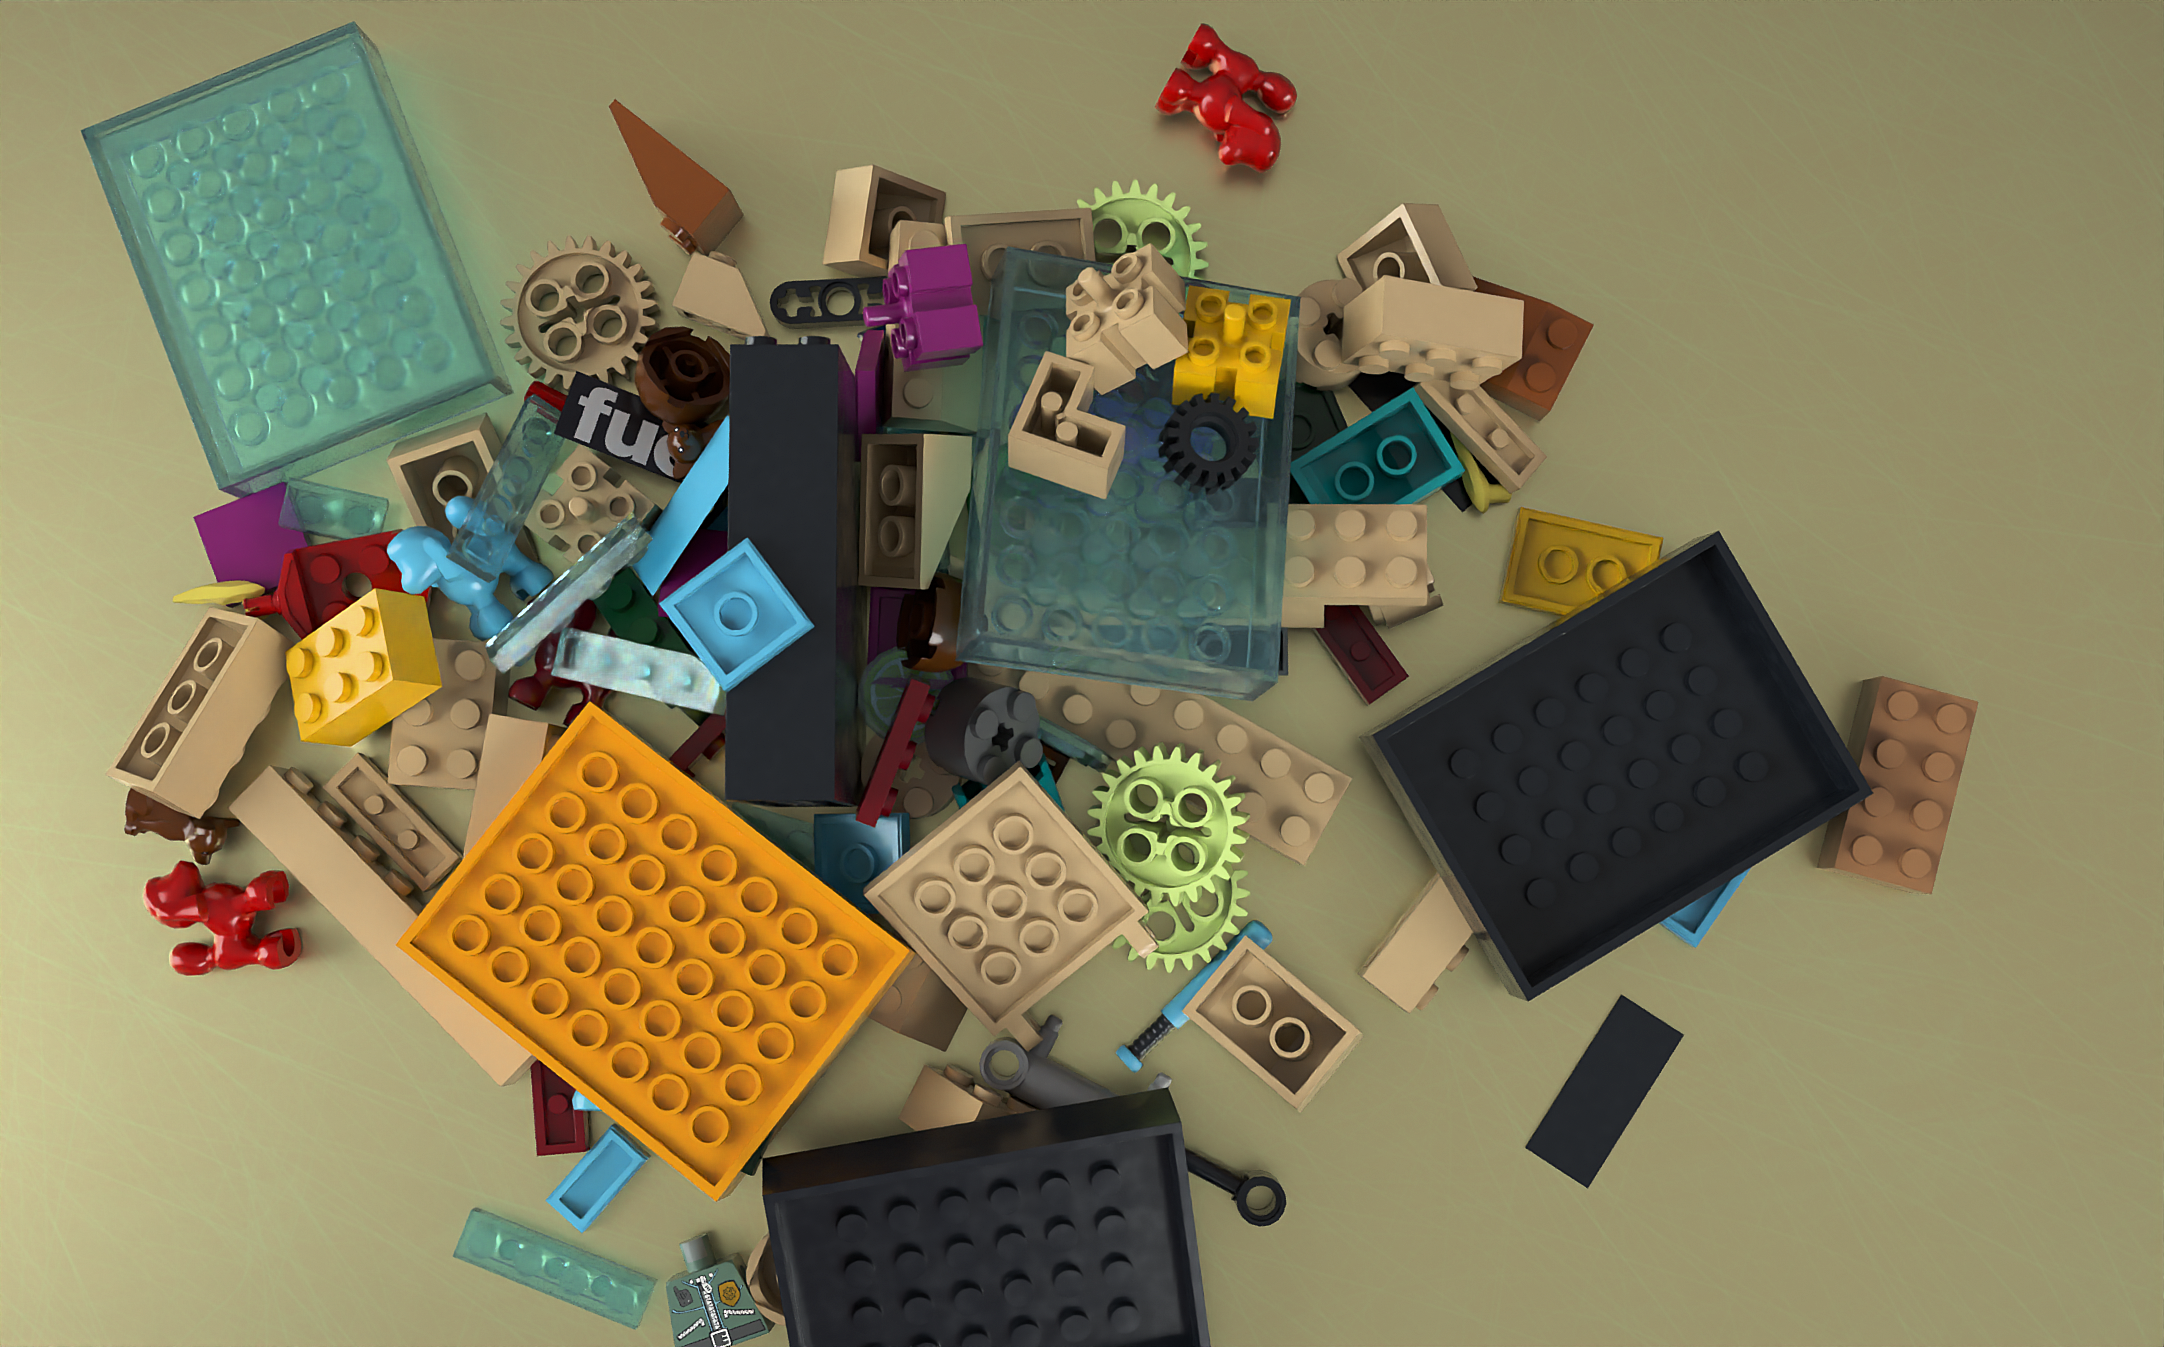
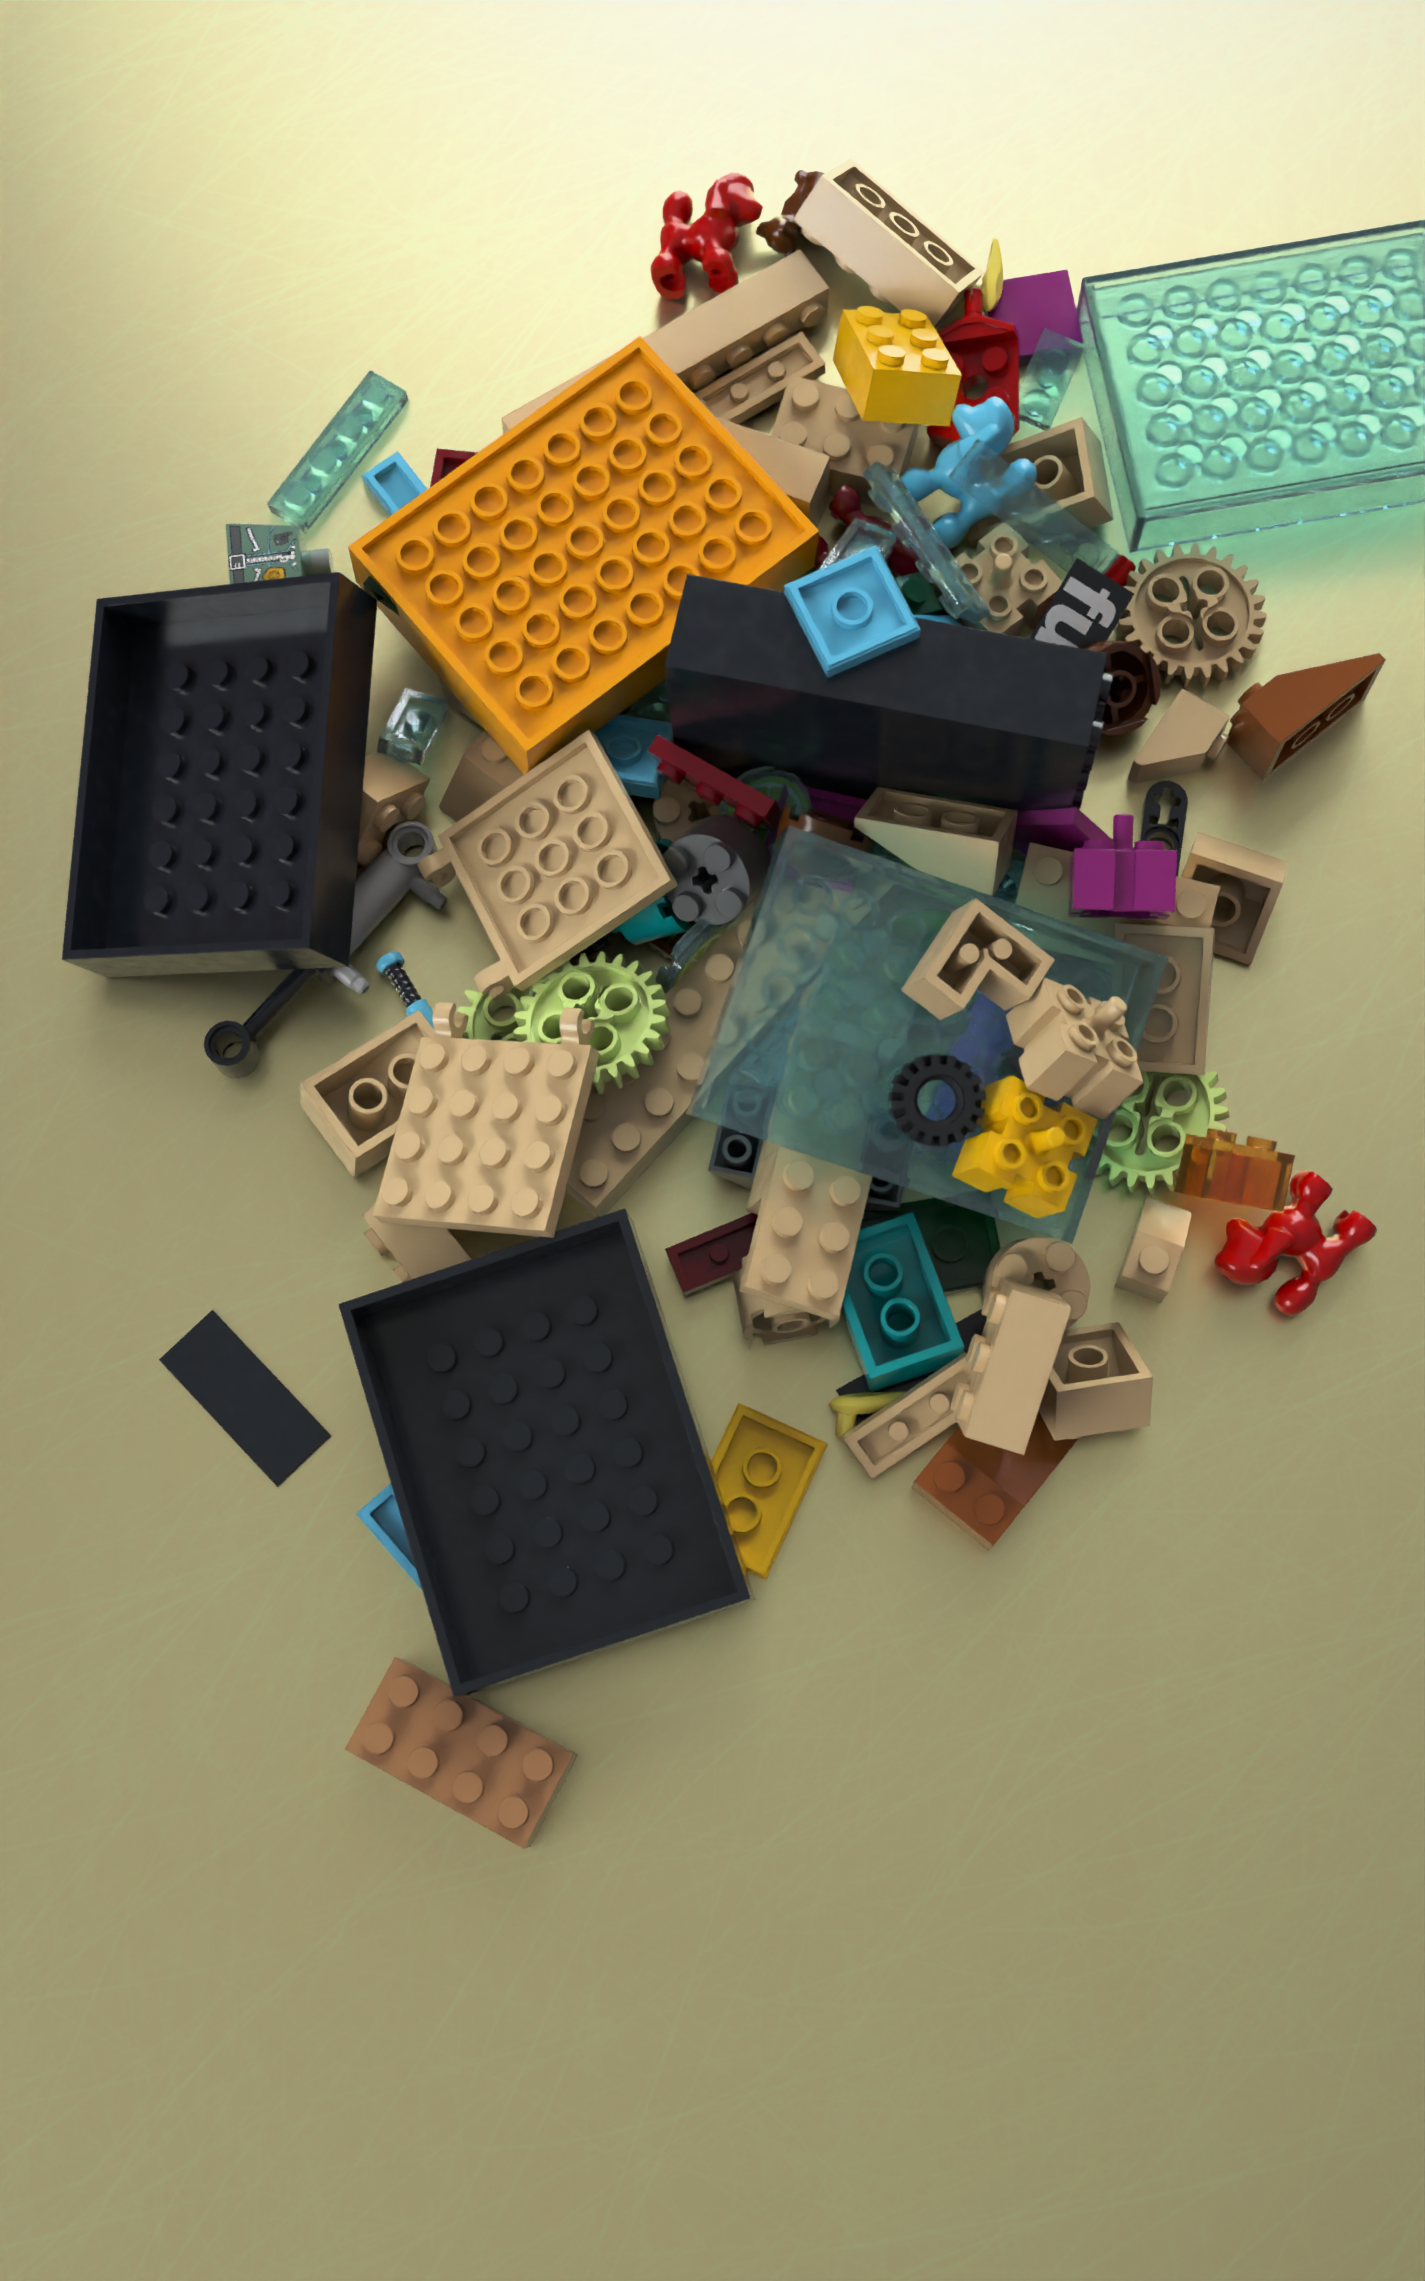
camera: 105 degrees right, 10 degrees down
none -> tan plate [372,1002,600,1238]
none -> clear light blue plate [377,688,449,766]
none -> tan slope [1114,1196,1192,1303]
none -> clear orange brick [1174,1128,1295,1213]

